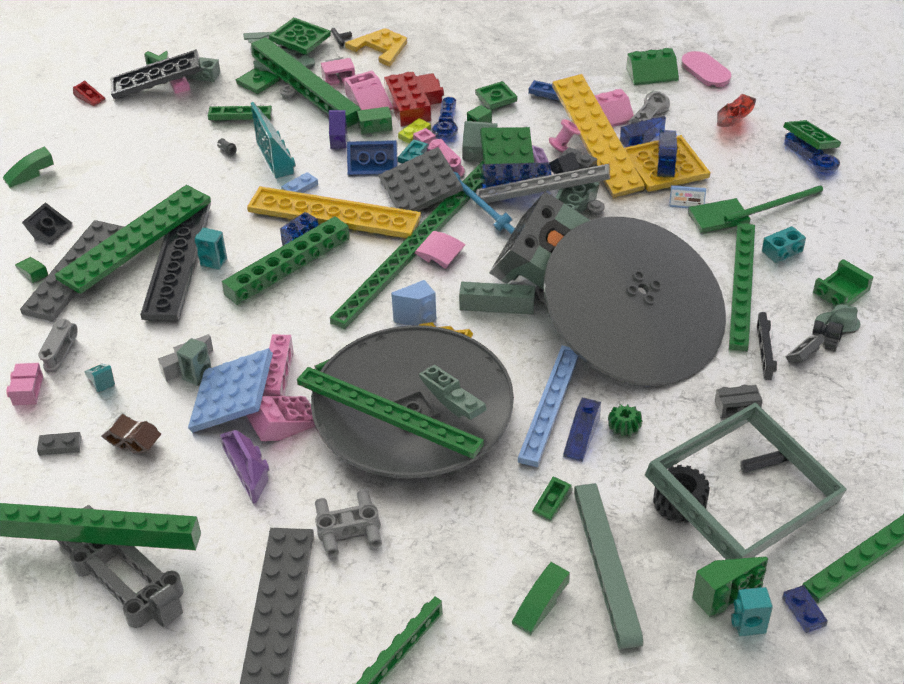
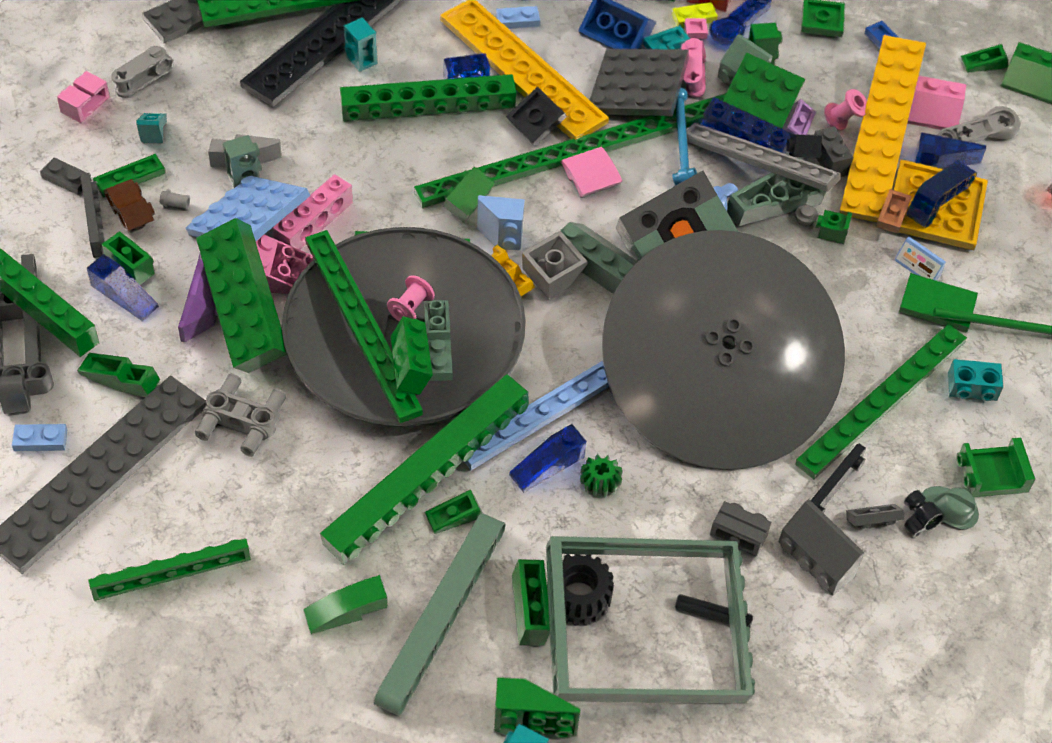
camera: 30 degrees right, 10 degrees up
none -> light blue plate [12,424,67,451]
none -> green slope [77,353,160,397]
none -> dark grey plate [80,173,105,258]
none -> clear blue slope [87,254,159,321]
none -> green tile [93,154,166,198]
none -> green brick [101,231,155,287]
none -> light grey pin [159,189,190,210]
none -> green brick [196,218,287,373]
none -> green brick [320,374,529,565]
none -> bright pink hose [387,276,435,321]
none -> green brick [390,316,433,395]
none -> green brick [443,166,495,223]
none -> black plate [506,86,567,147]
none -> green brick [512,559,550,646]
none -> light grey slope [522,231,588,300]
none -> dark grey slope [778,499,865,595]
none -> green brick [815,210,852,244]
none -> nougat plate [876,189,912,233]
none -> green slope [961,44,1009,73]

